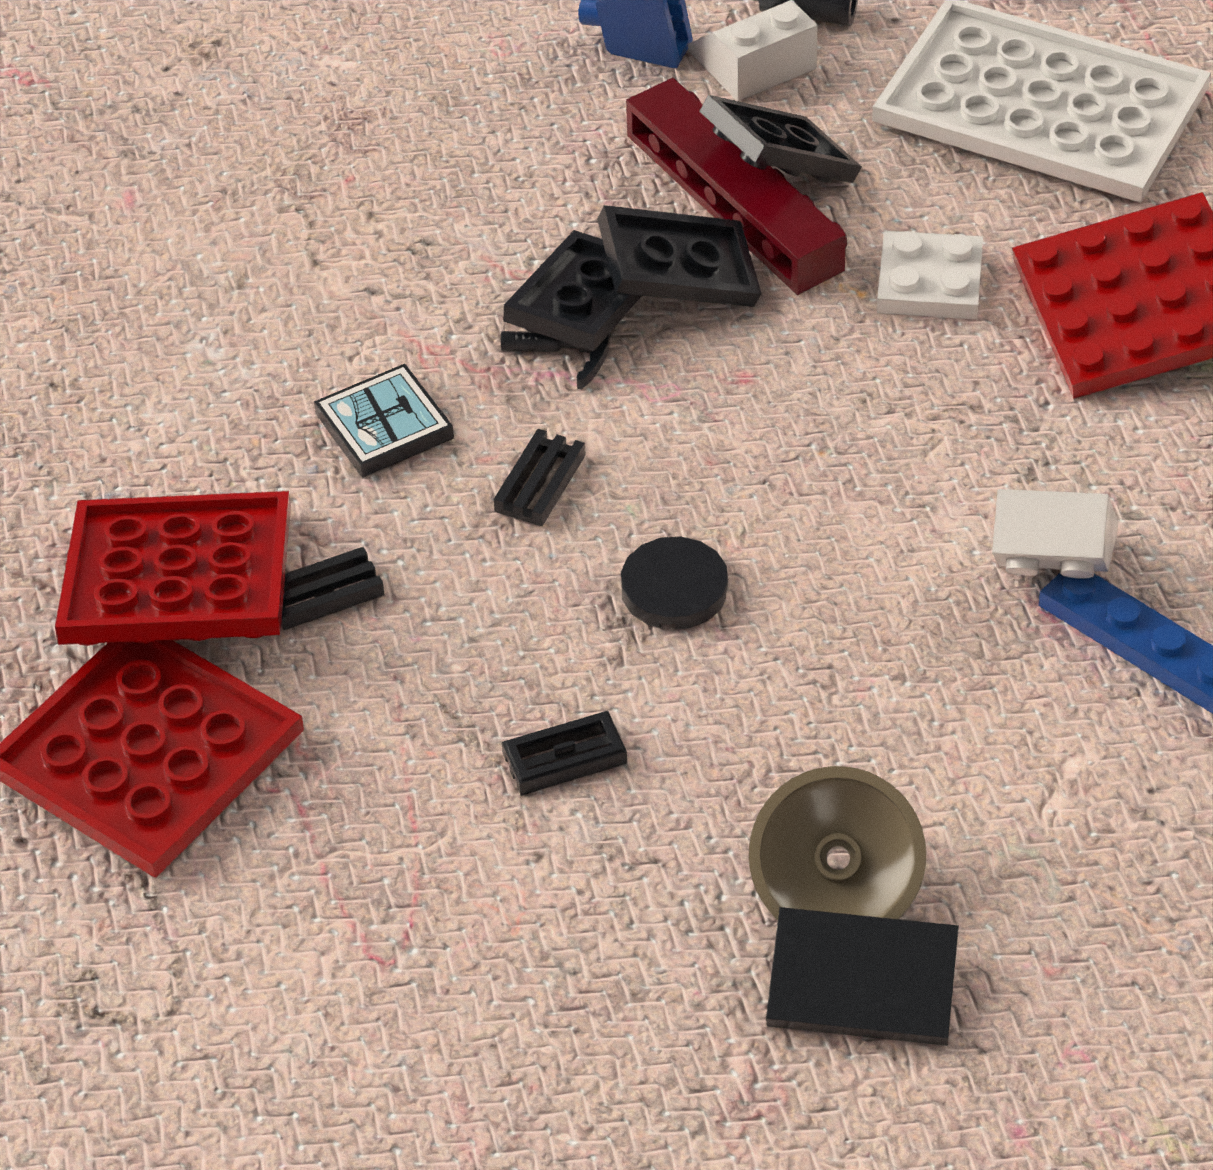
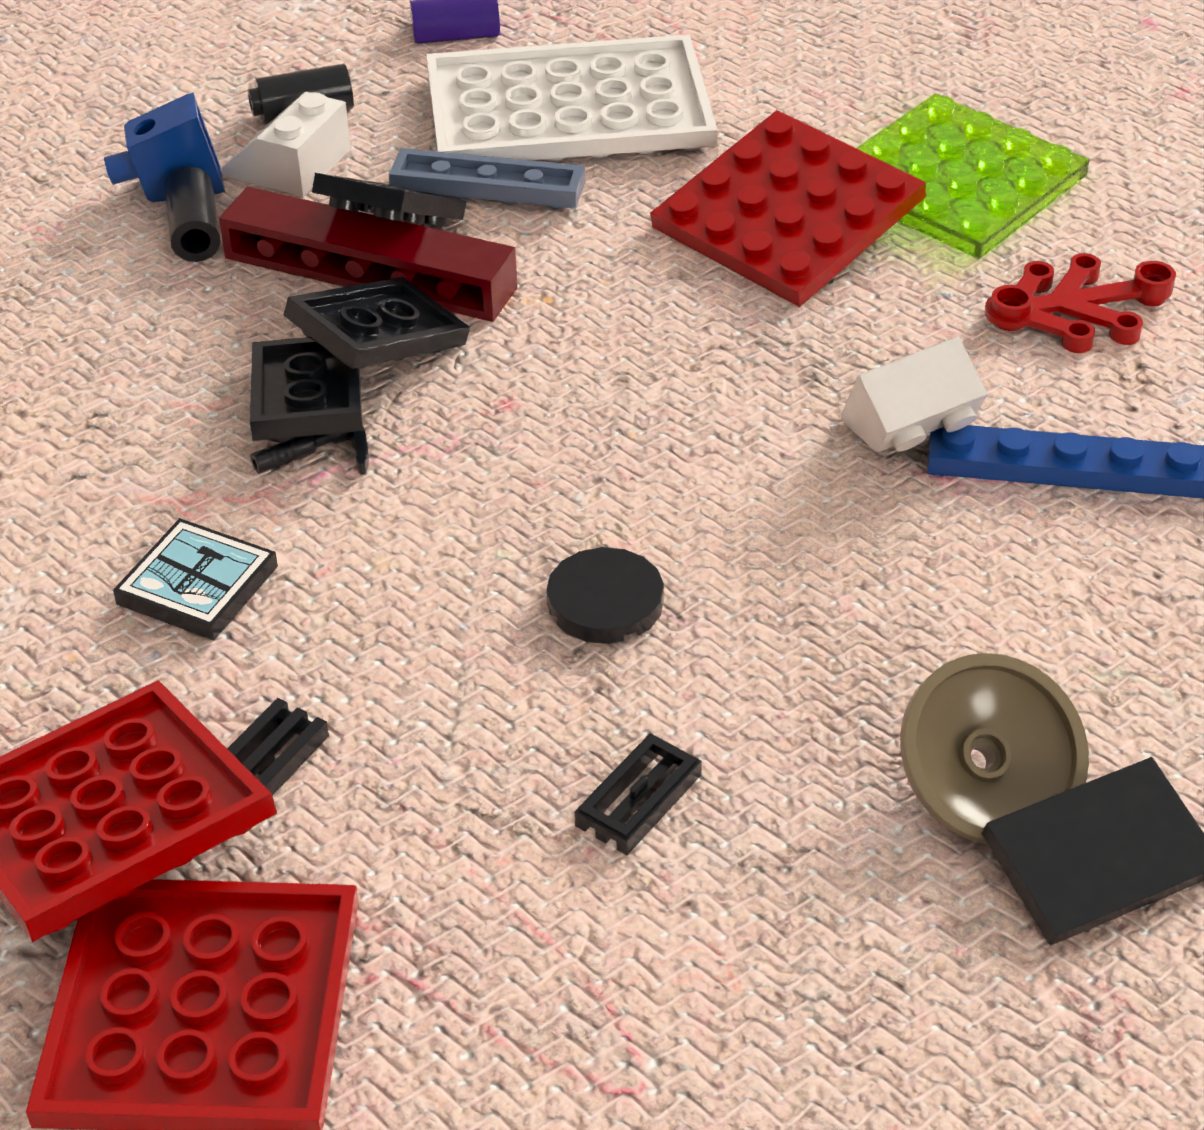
camera: 35 degrees left, 5 degrees down
black tile [493,429,586,527] -> none
white plate [877,230,983,320] -> none
none -> black brick [164,166,220,262]
none -> sand blue plate [389,148,585,209]

